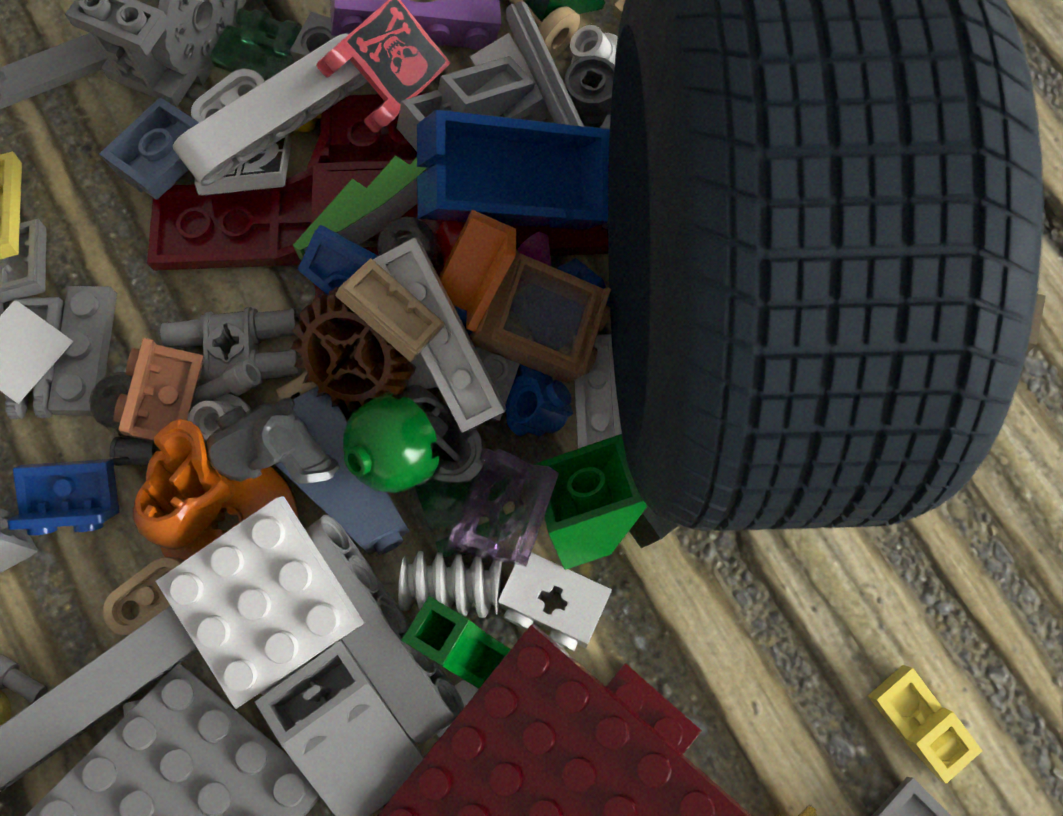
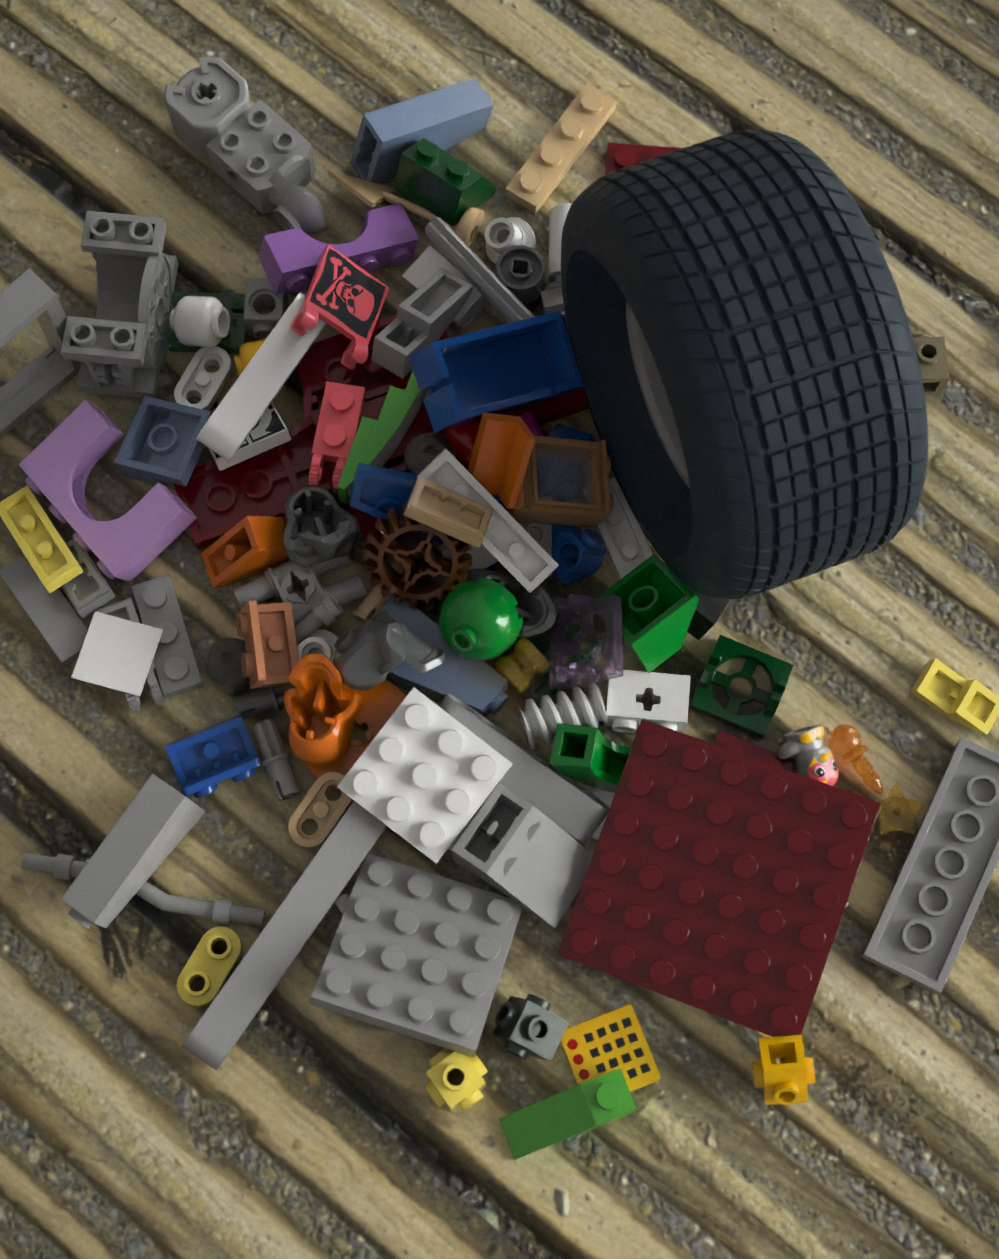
camera: 25 degrees left, 0 degrees up
none -> lavender arch [19,400,197,582]
none -> white head [169,296,230,347]
none -> orange slope [201,516,288,588]
none -> light grey axle [253,719,301,801]
none -> dark grey head [282,486,360,568]
none -> coral hinge [308,381,366,489]
none -> clear yellow wheel [493,637,550,694]
none -> dark green piece [689,635,794,739]
none -> light grey animal [778,725,839,786]
none -> clear orange bar [828,724,883,794]

